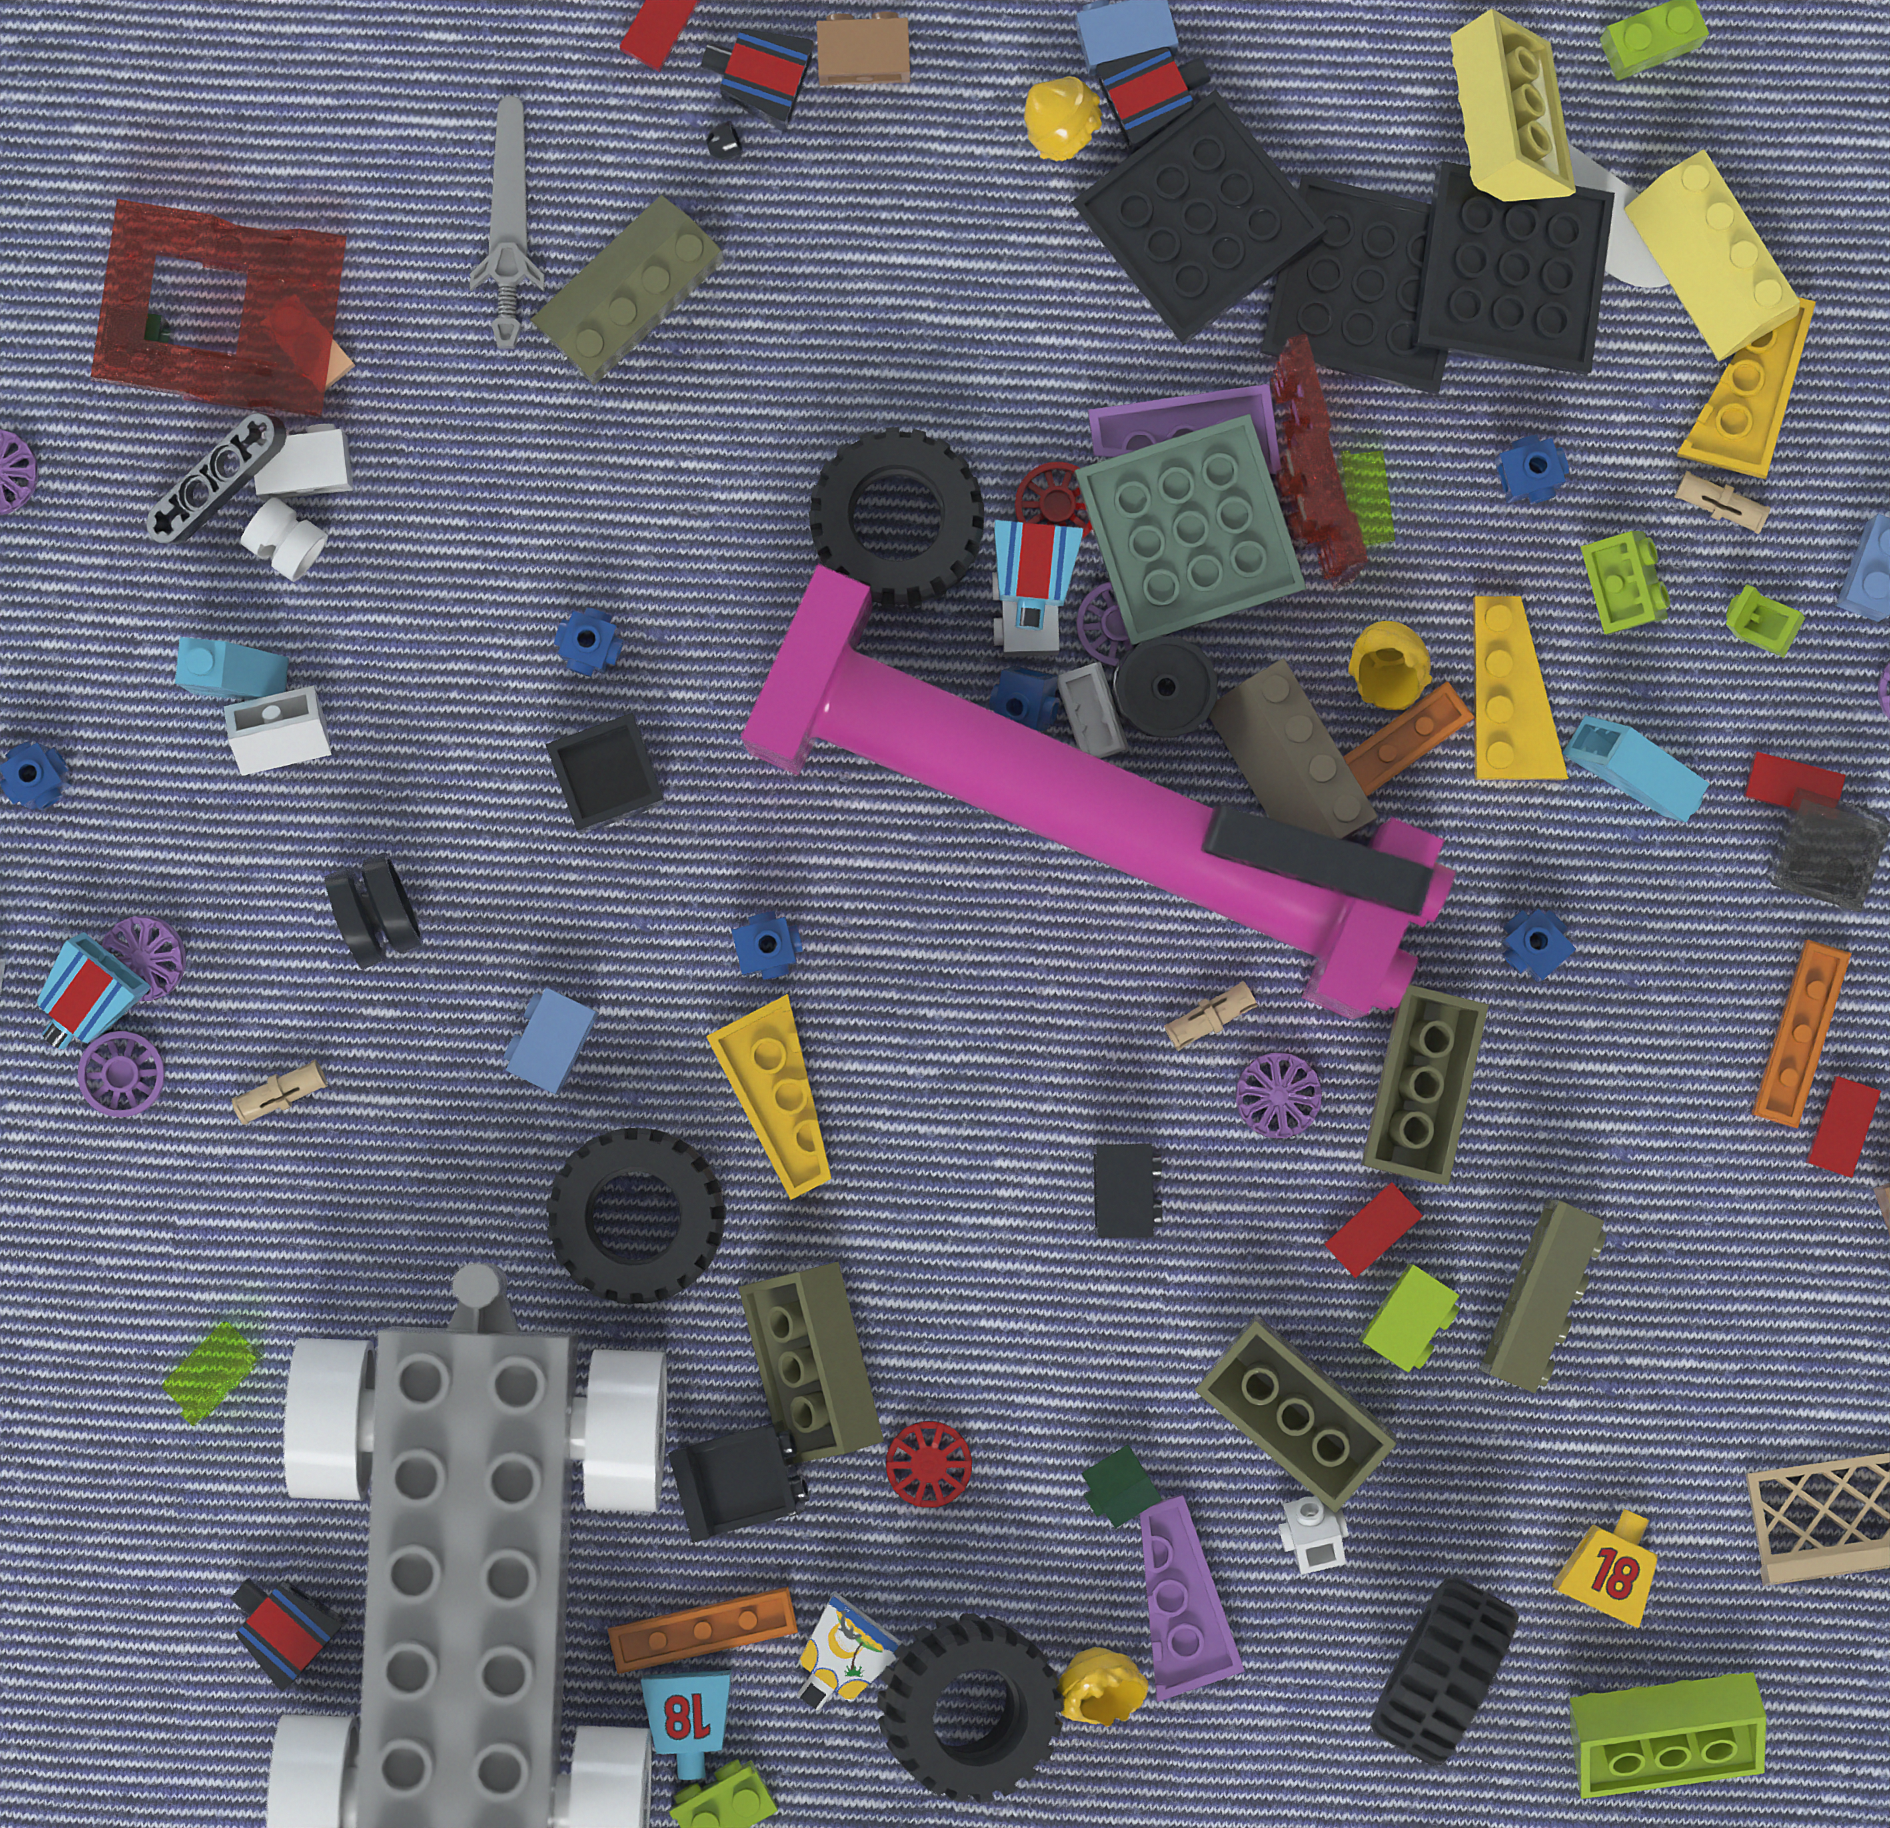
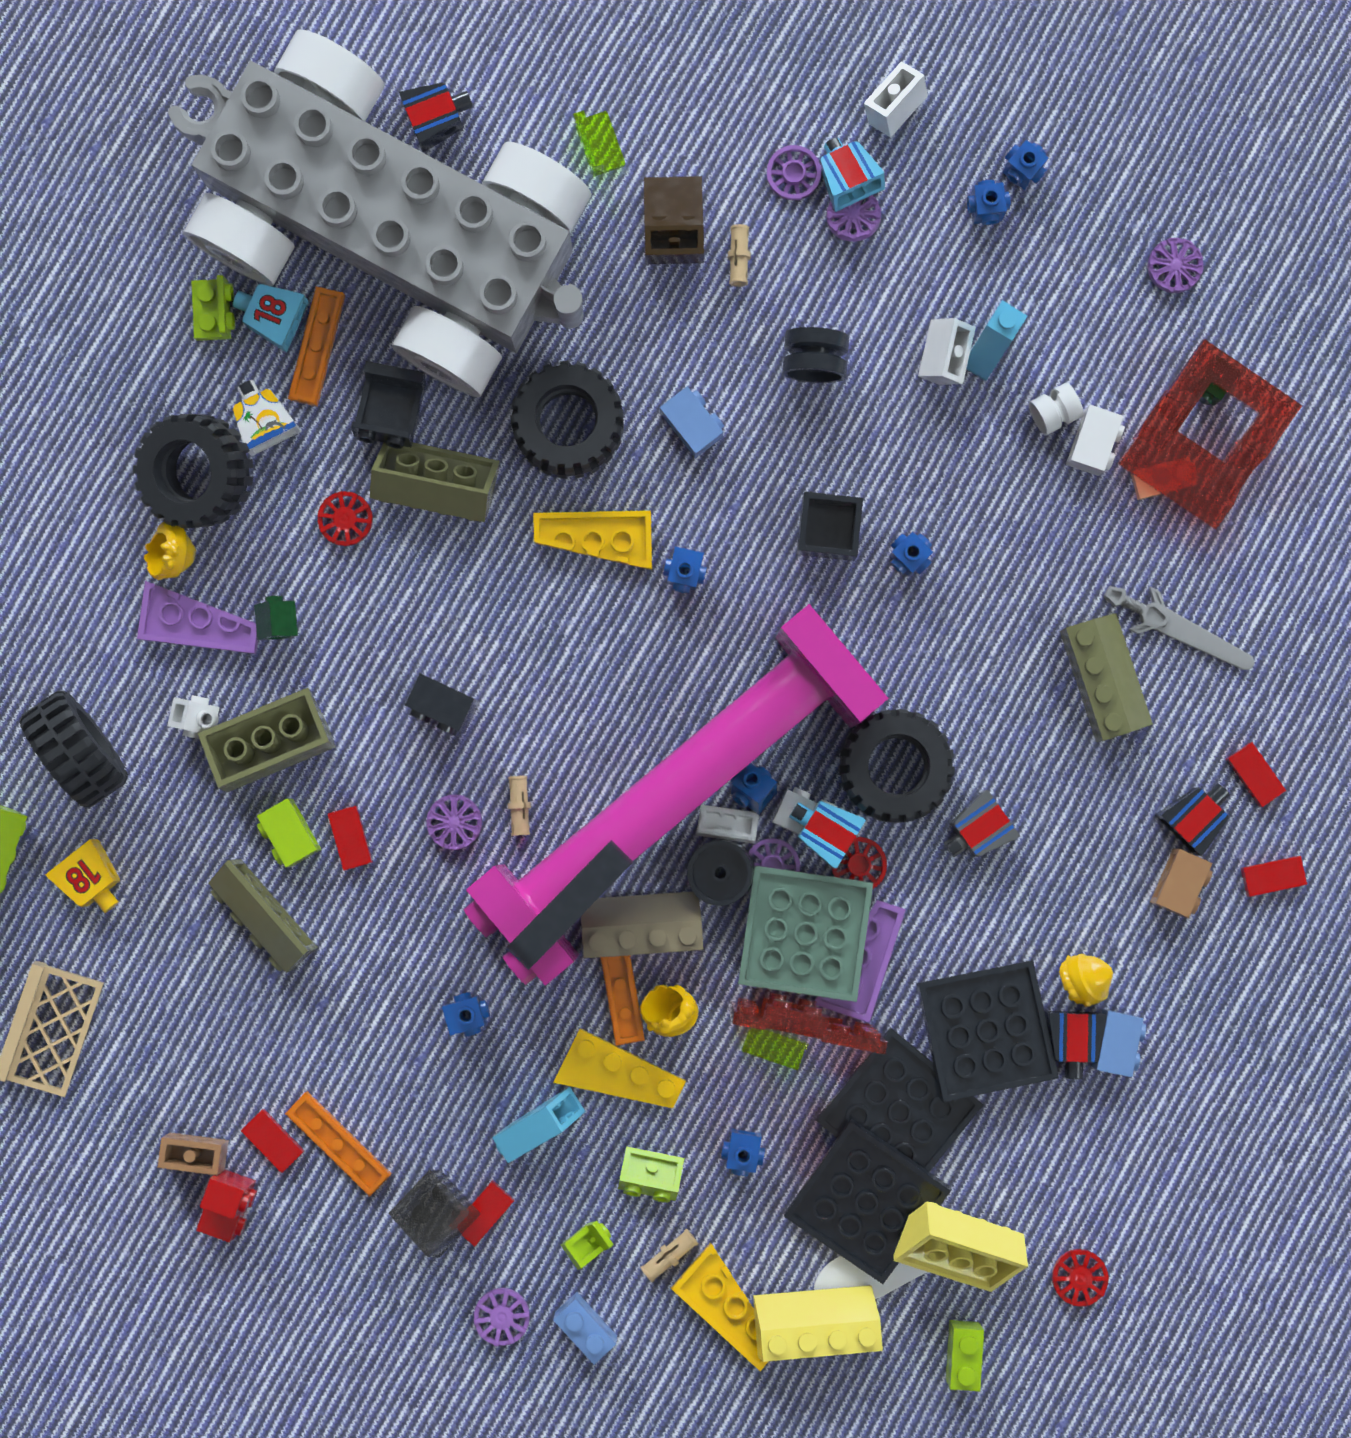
camera: 115 degrees right, 0 degrees up
black beam [146,413,287,545] -> none
black hinge [706,120,744,160] -> none
olive slope [1361,984,1489,1186] -> none
none -> dark brown slope [644,176,704,265]
none -> torso [944,790,1020,857]

